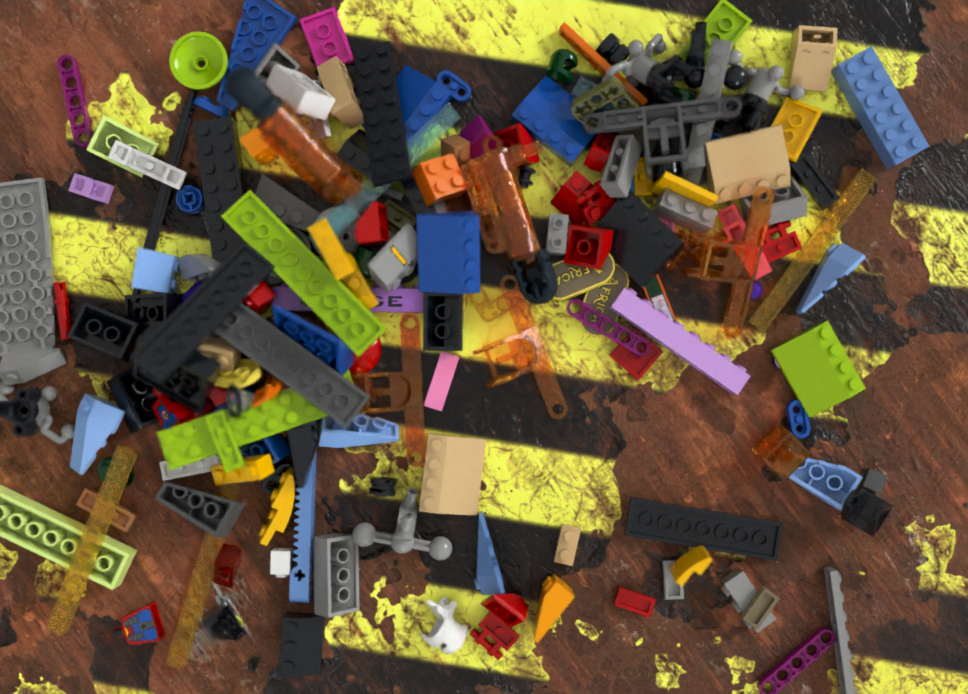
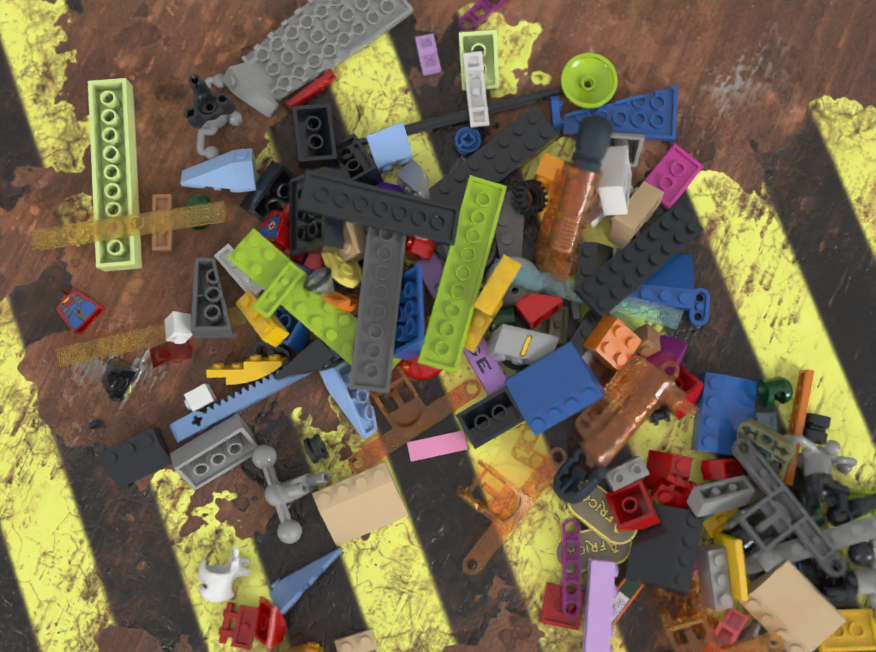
camera: 60 degrees right, 5 degrees down
none -> white brick [165,311,193,344]
none -> black tyre [511,179,548,216]

